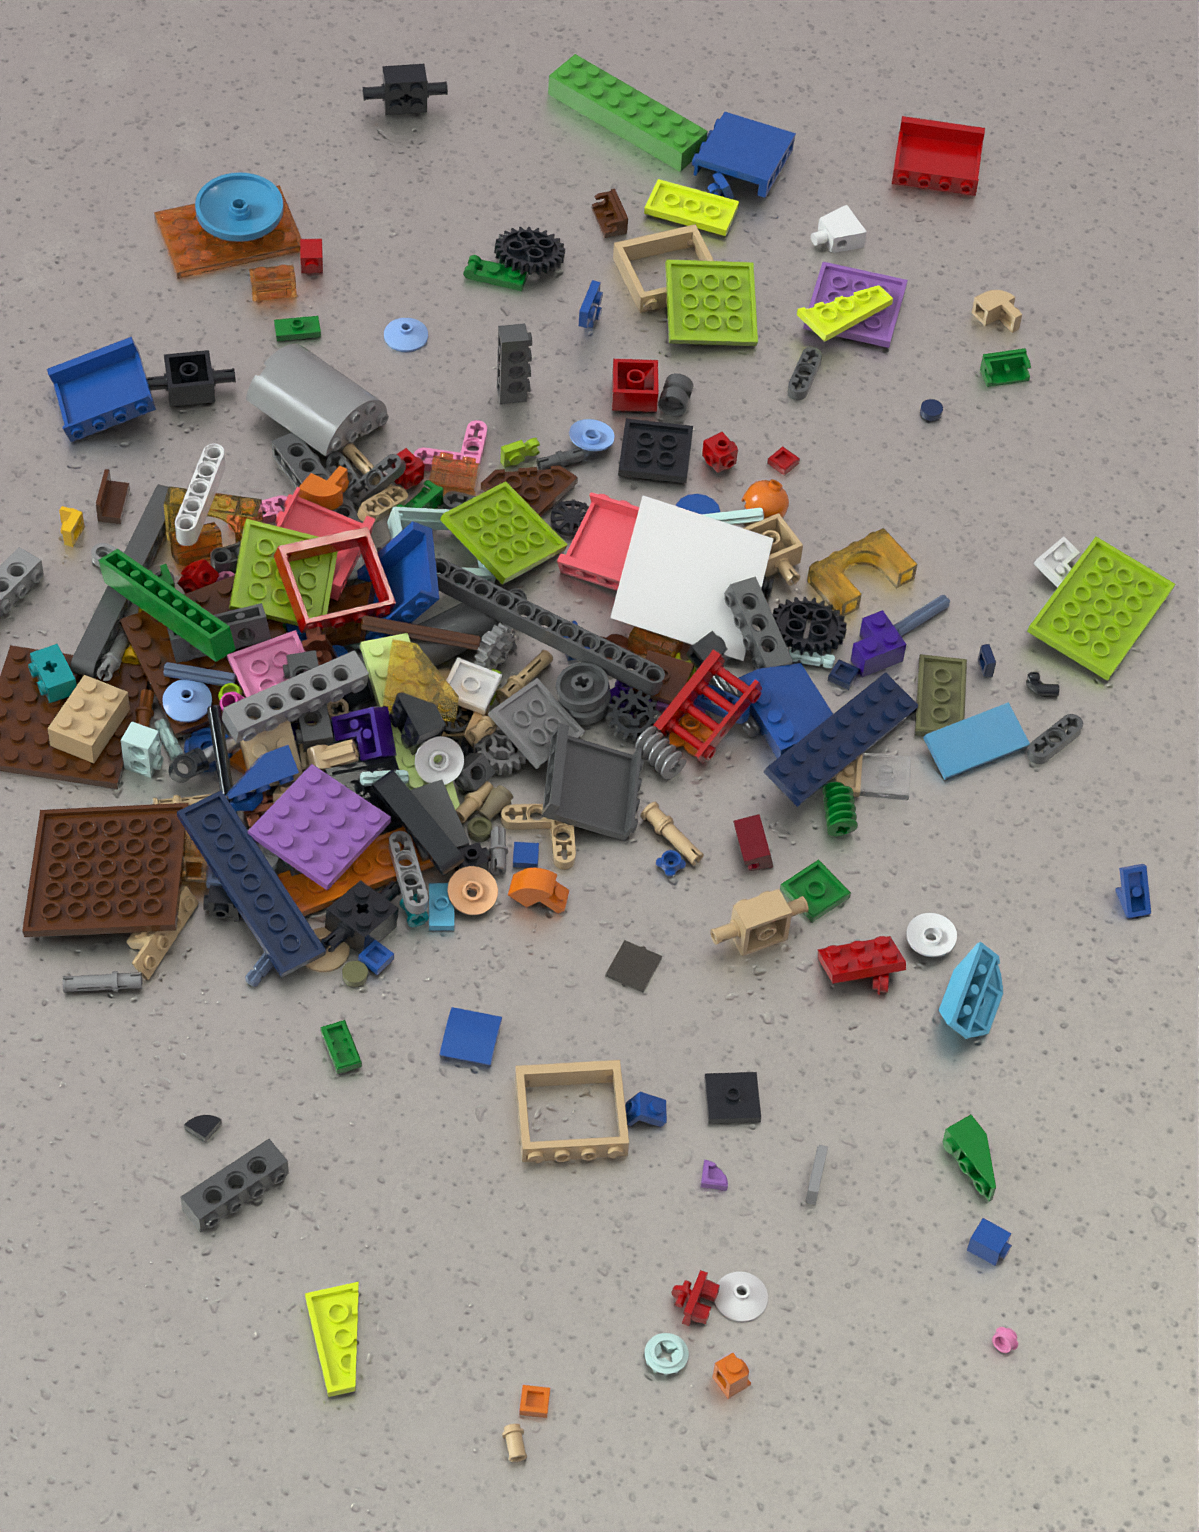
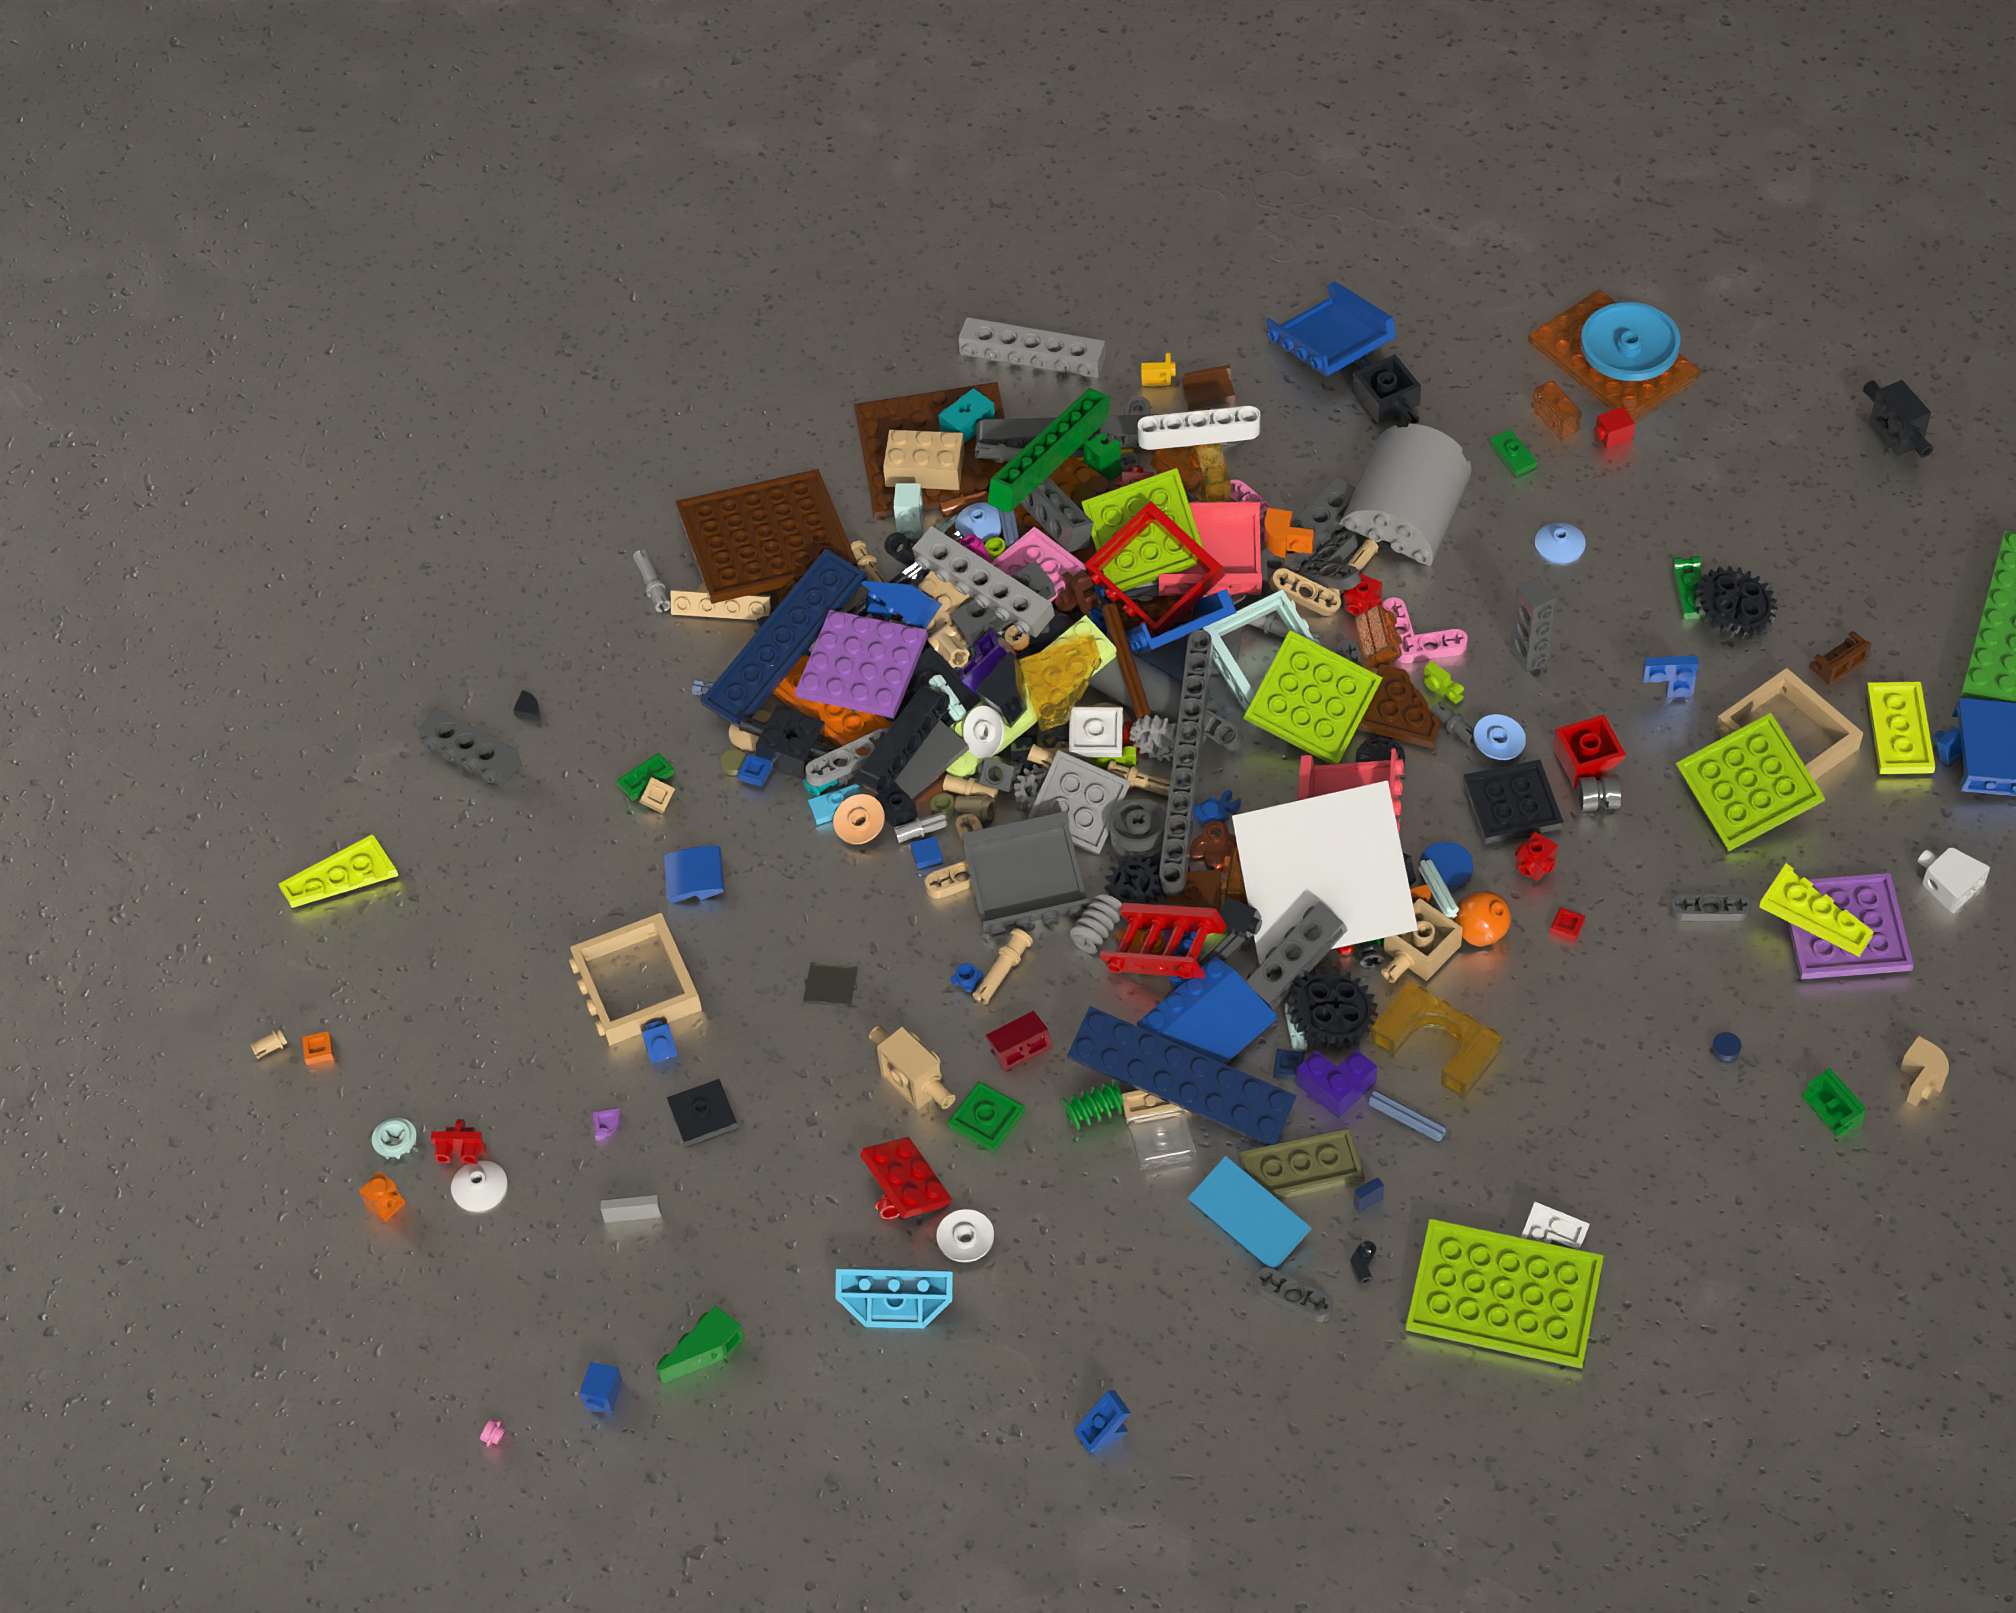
camera: 80 degrees right, 0 degrees up
green hinge [396,480,444,509] -> none
orange brick [508,868,570,914] -> none
none -> tan tile [639,777,675,814]

